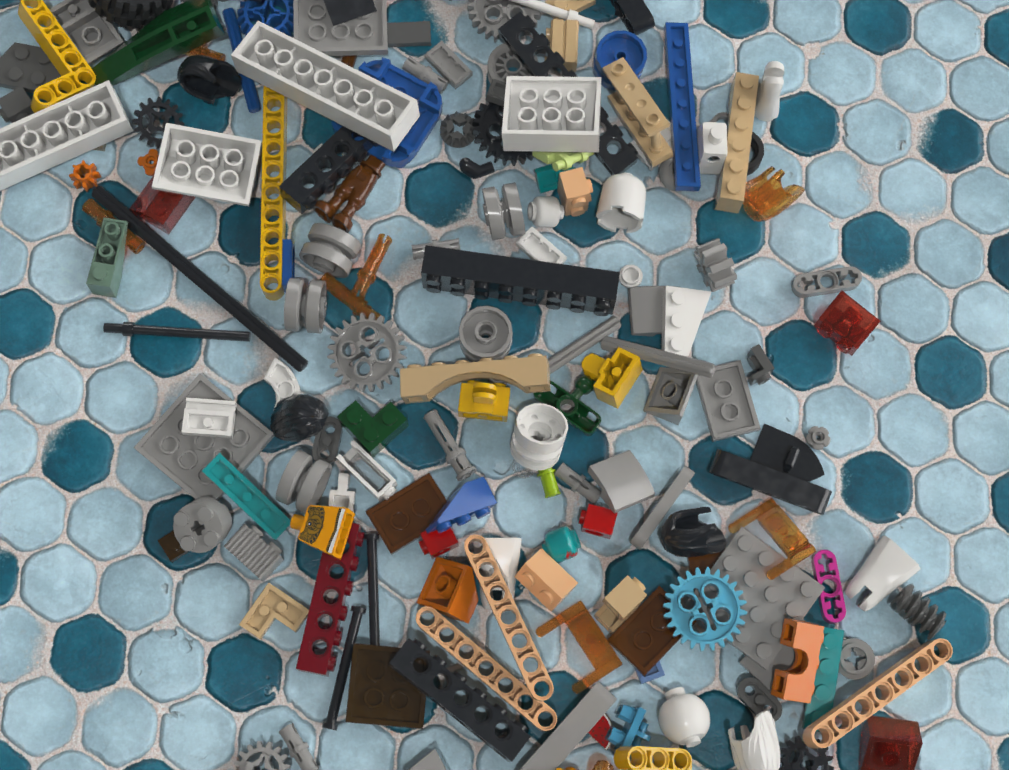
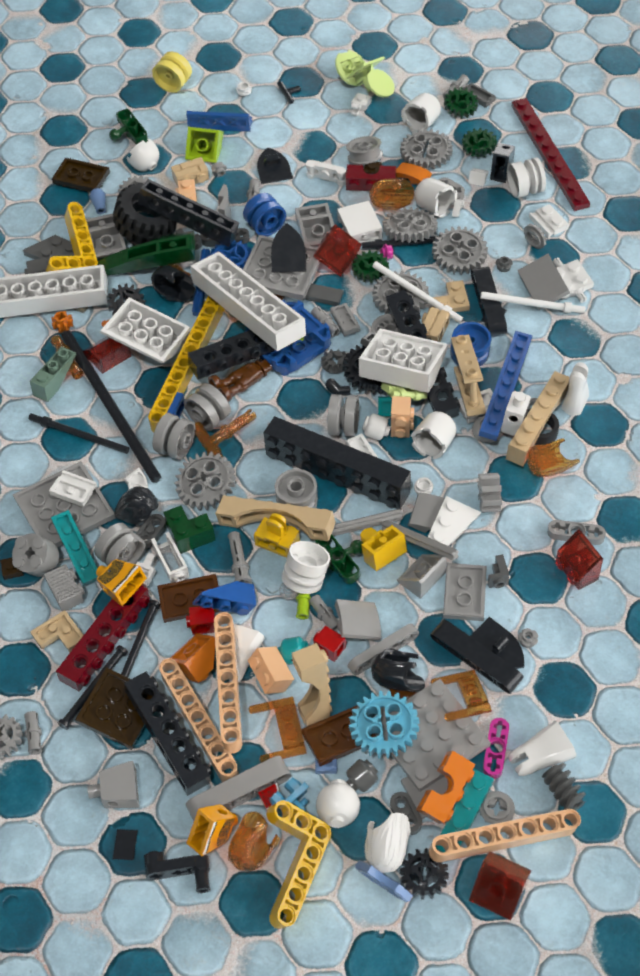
camera: 25 degrees right, 20 degrees down
none -> dark grey head [346,759,378,792]

